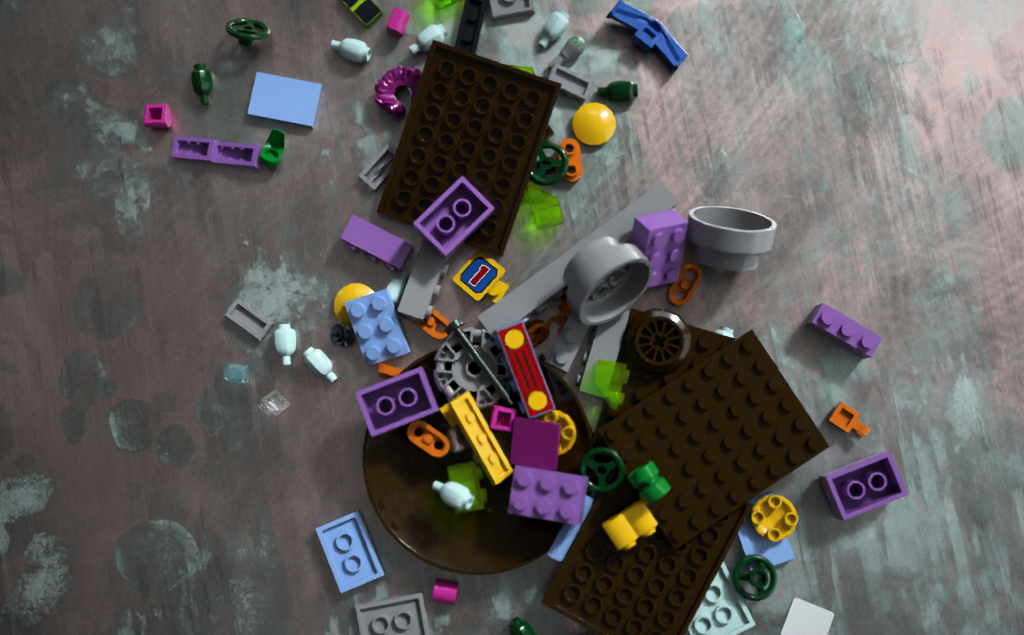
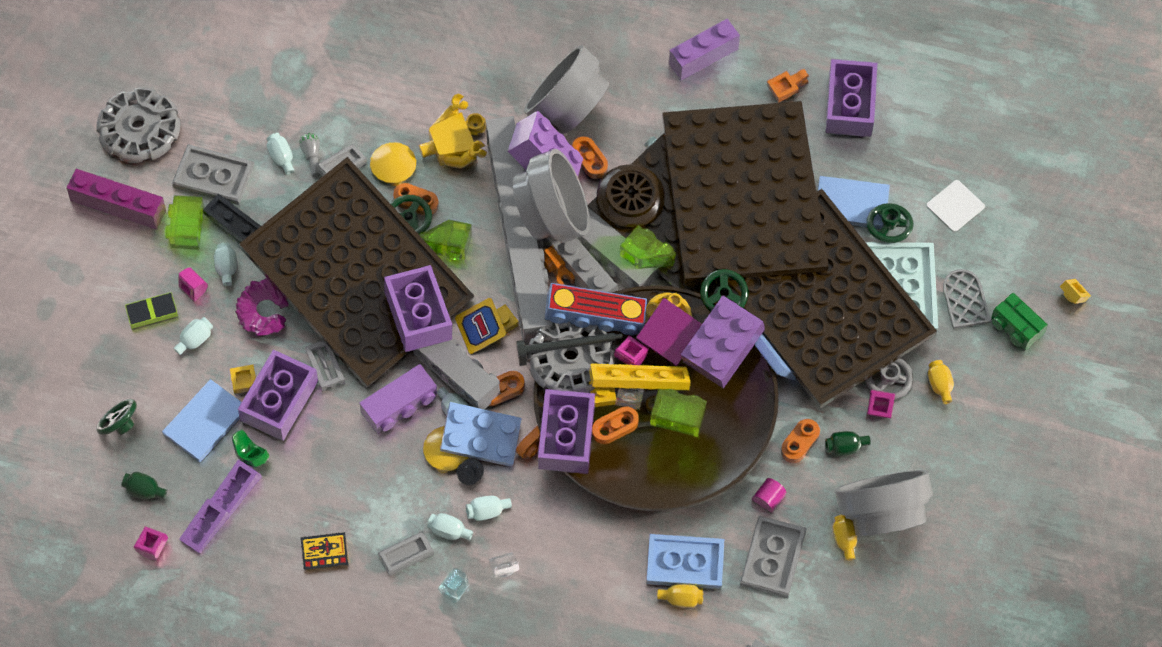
camera: 65 degrees left, 20 degrees down
light aqua plant [432,481,474,510] -> none
dark green plant [598,80,638,102] -> none
yellow brick [602,499,658,551] -> none
blue plate [606,0,688,72] -> none
green wheel [626,460,671,506] -> none
yellow dish [751,494,798,542] -> none
none -> yellow plate [230,364,256,394]
none -> medium lavender brick [238,349,318,441]
none -> piece [300,532,348,570]
none -> yellow torso [419,94,487,169]
none -> yellow plate [466,113,486,135]
none -> yellow plant [657,584,703,608]
none -> orange plate [781,419,820,463]

